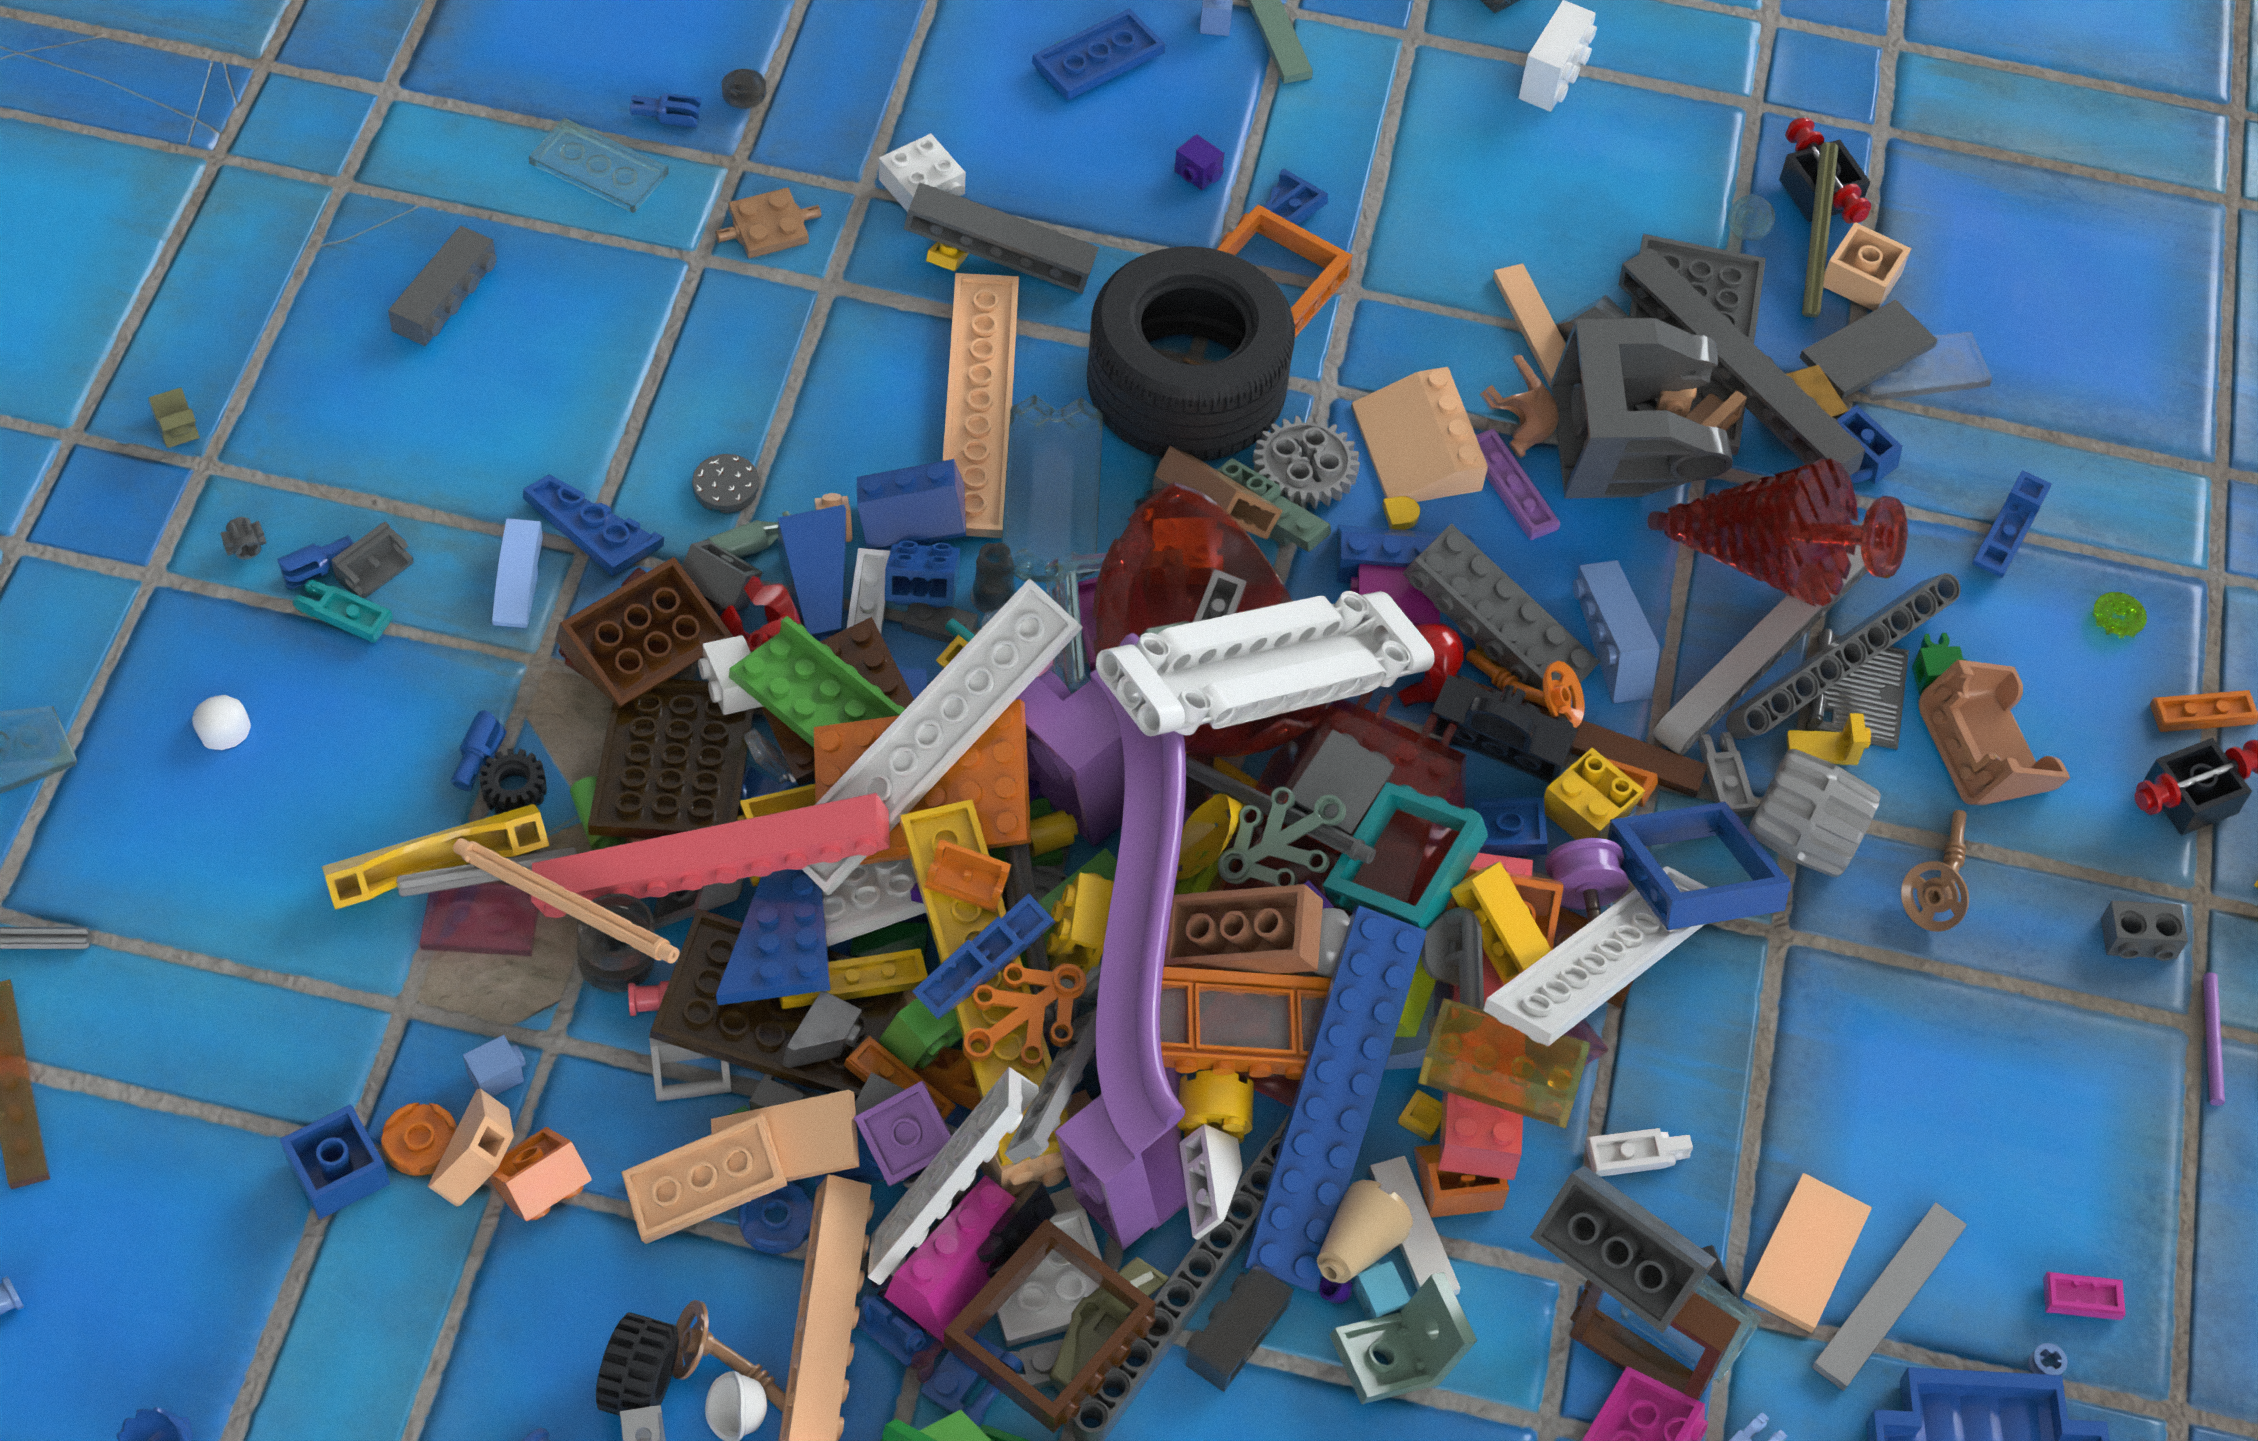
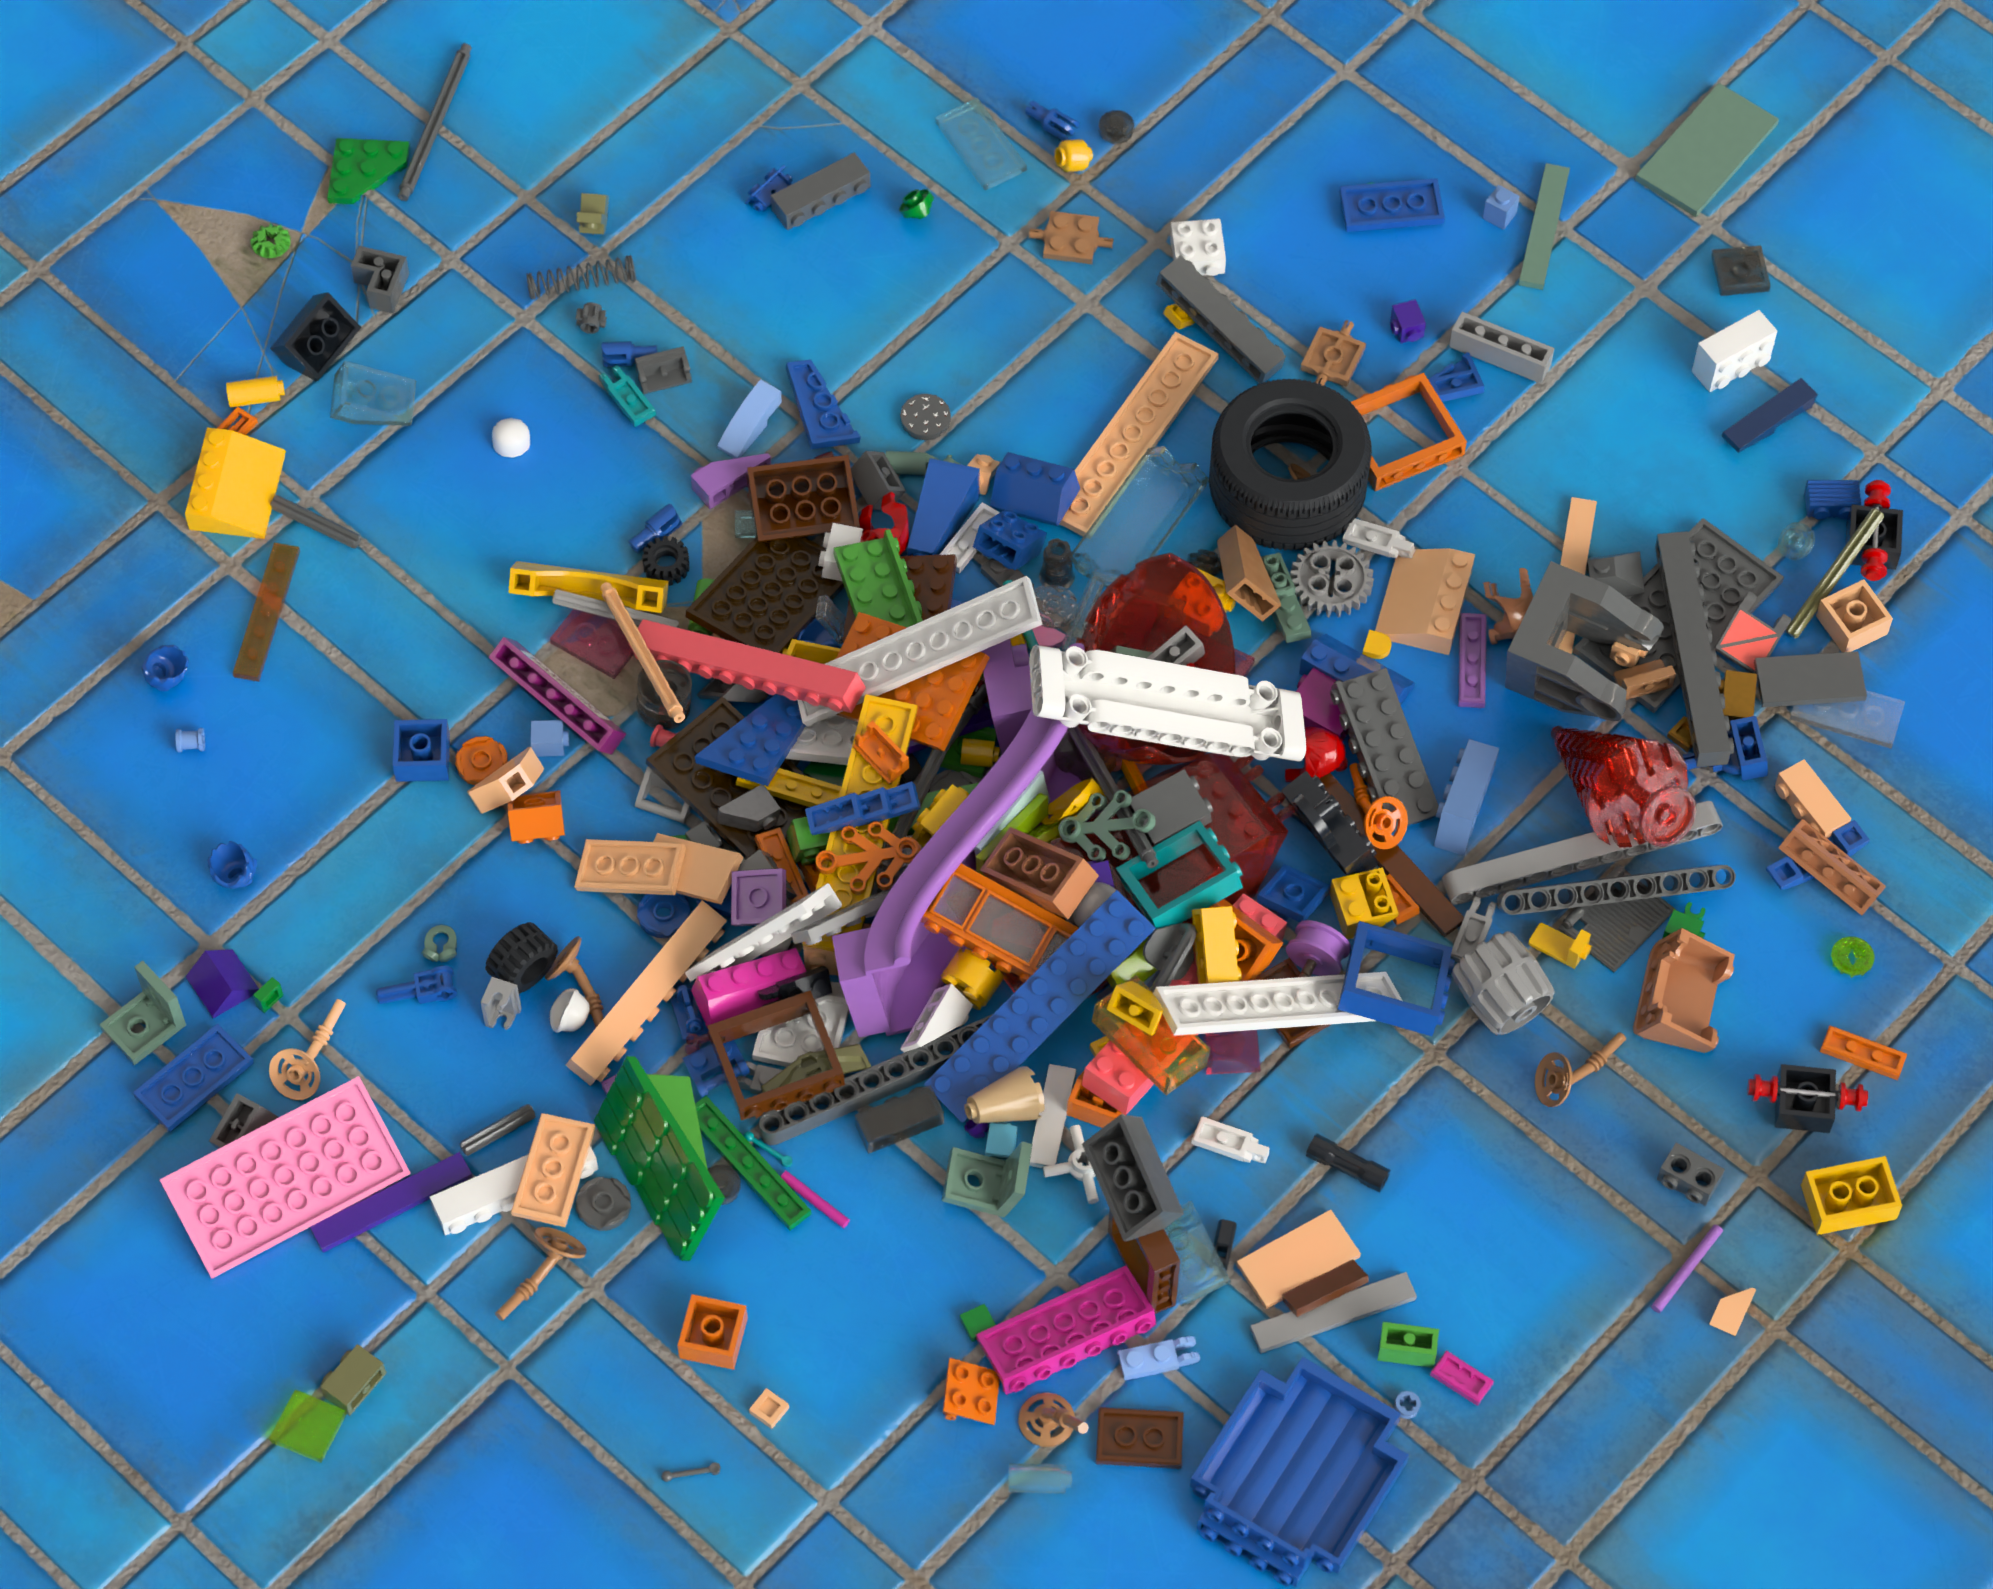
camera: 35 degrees right, 5 degrees up
none -> sand green piece [421,925,457,962]
none -> magenta brick [488,637,626,755]
none -> dark grey piece [526,255,636,299]
none -> medium lavender slope [691,453,771,509]
none -> clear light blue tile [735,510,757,538]
none -> blue hinge [745,165,793,212]
none -> green plate [899,189,934,219]
none -> white bar [1043,1125,1099,1204]
none -> yellow head [1054,139,1093,172]
none -> yellow slope [1106,981,1164,1035]
none -> reddish brown tile [1282,1259,1369,1317]
none -> medium nougat plate [1300,320,1366,387]
none -> black axle [1306,1134,1391,1193]
none -> white hinge [1342,518,1416,559]
none -> bright green brick [1377,1322,1439,1368]
none -> light grey brick [1449,312,1554,384]
none -> pearl gold tile [1667,716,1693,752]
none -> flag [1714,591,1791,674]
none -> dark blue slope [1722,378,1818,453]
none -> light nougat brick [1775,759,1851,838]
none -> nougat fence [1778,819,1886,915]
none -> blue brick [1804,480,1861,520]

